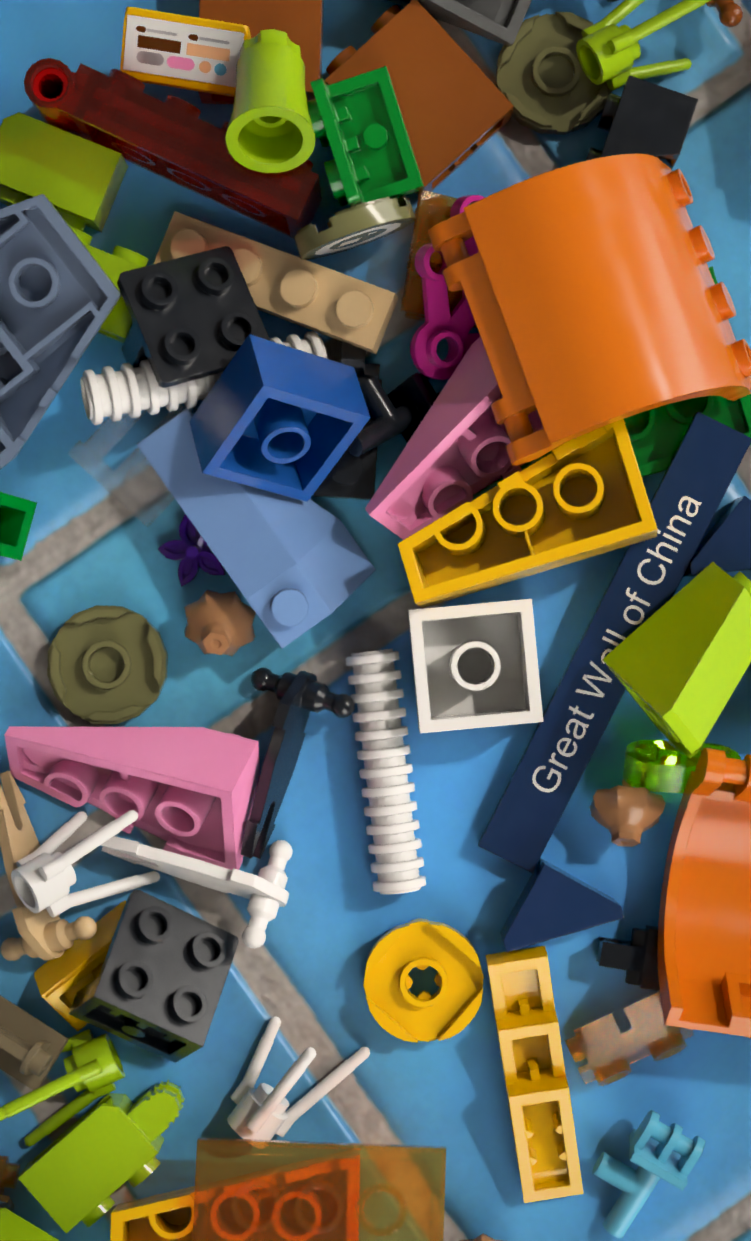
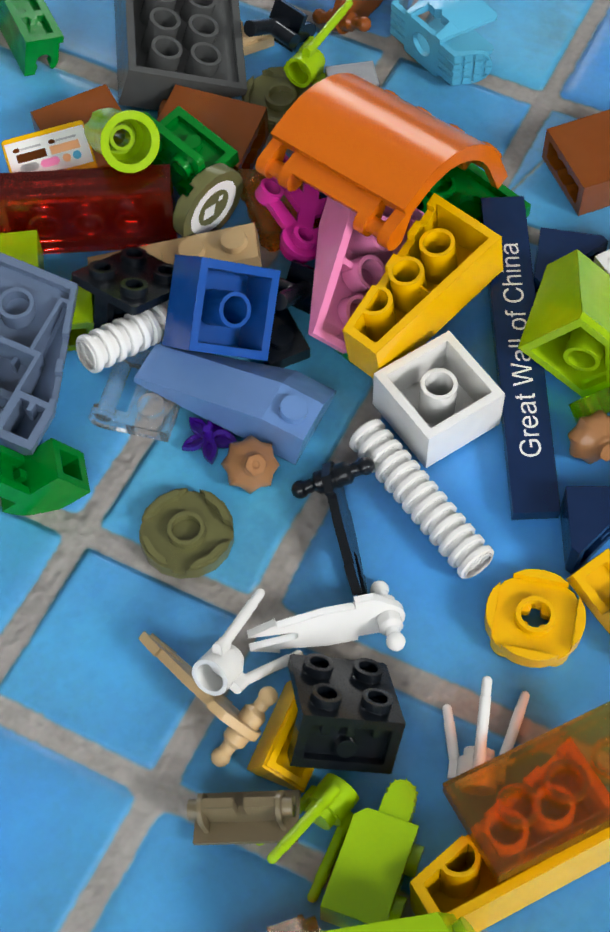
camera: 25 degrees left, 30 degrees down
bright pink wedge [4,726,260,870] -> none

